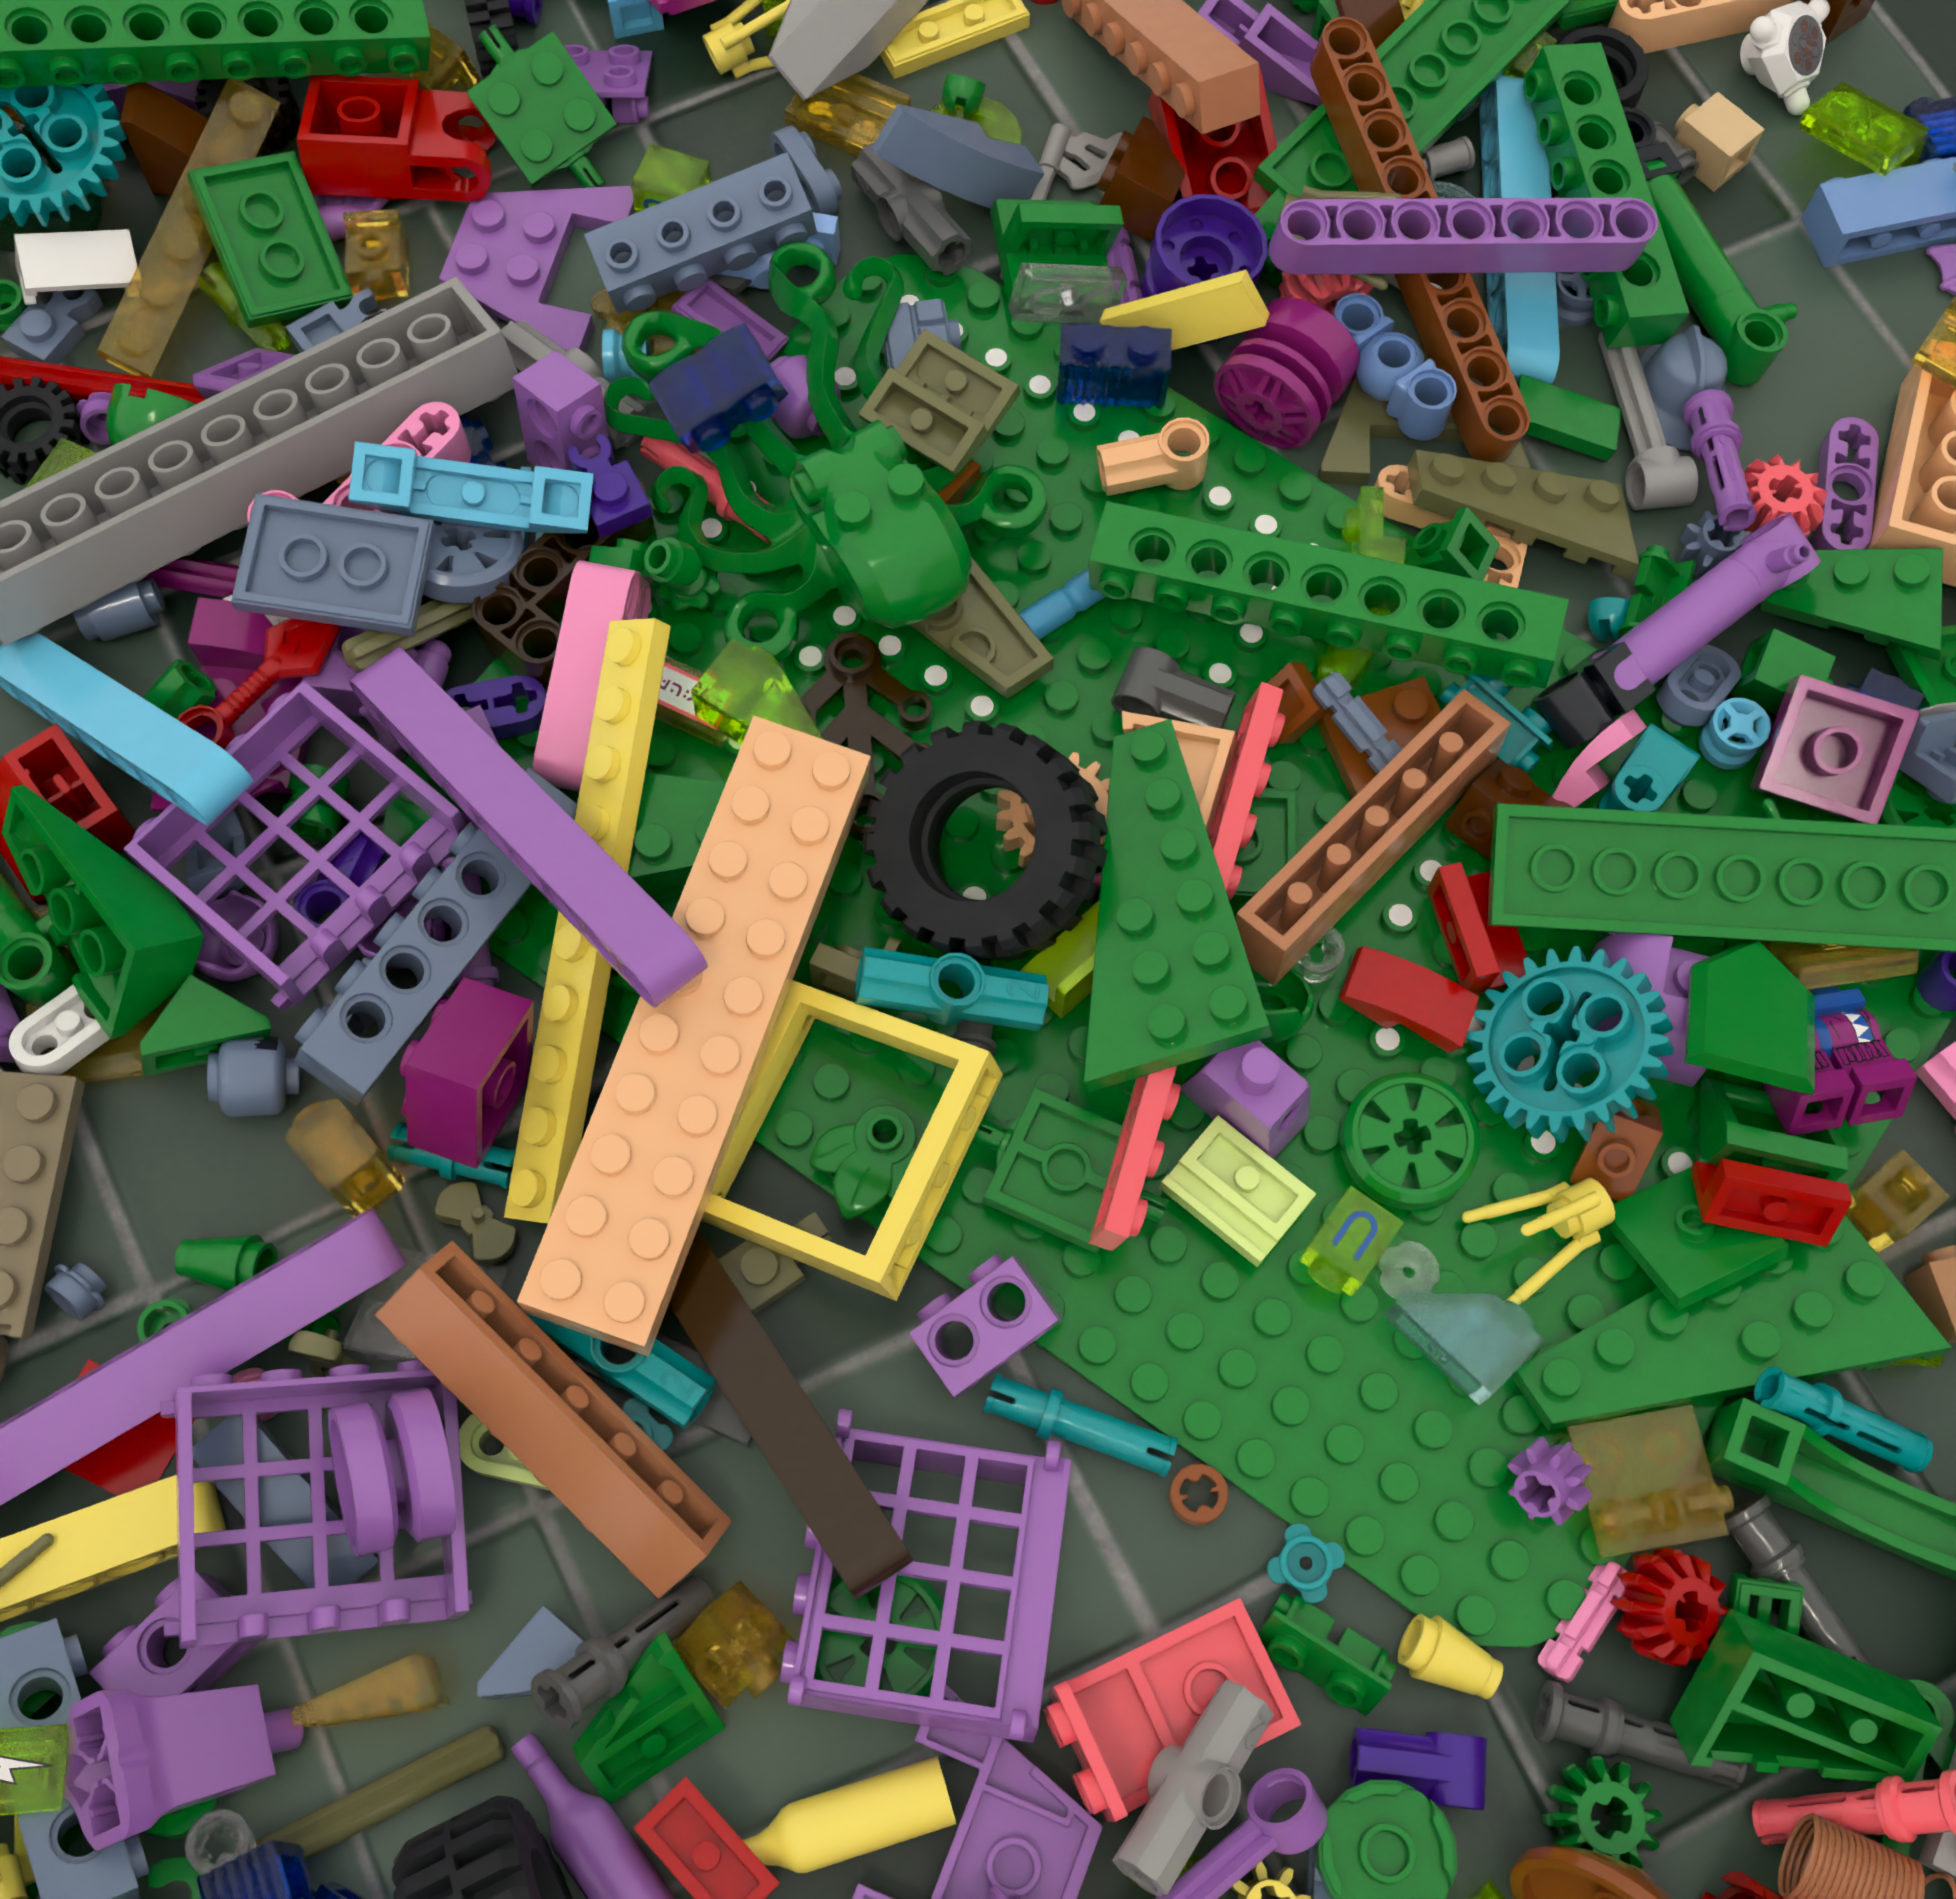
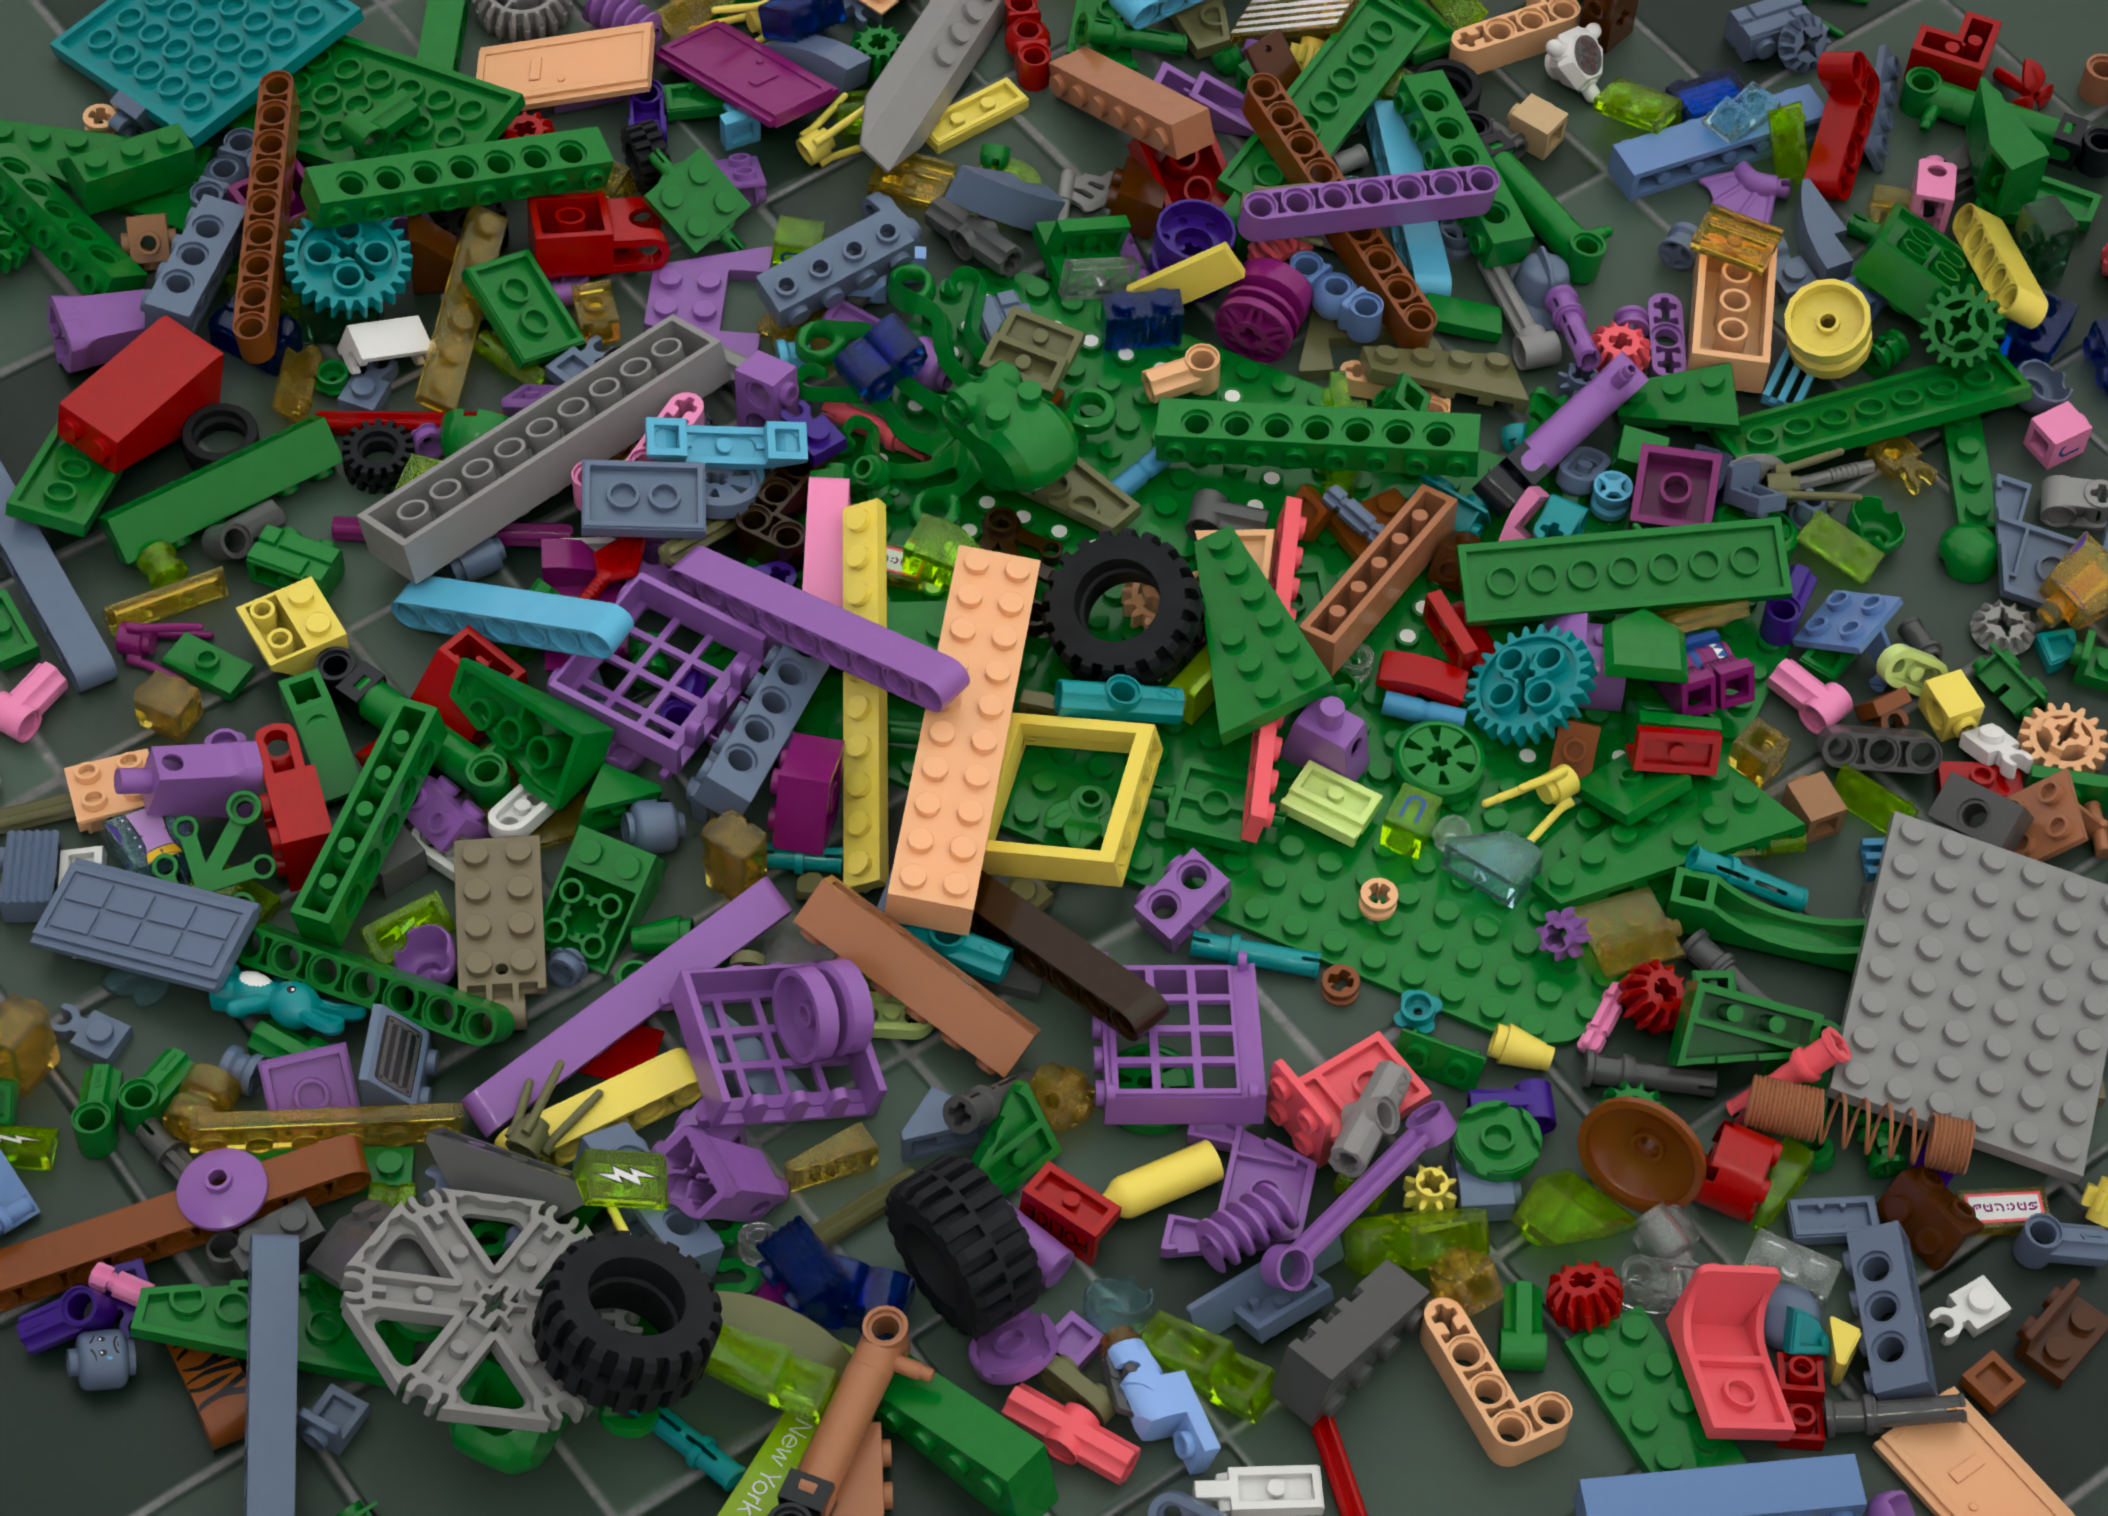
camera: 10 degrees left, 15 degrees down
none -> green slope [544,825,669,976]
none -> light nougat bush [1358,877,1399,921]
none -> dark azure piece [1381,690,1468,727]
none -> medium lavender bush [1614,305,1649,338]
none -> sand blue wheel [1658,221,1705,270]

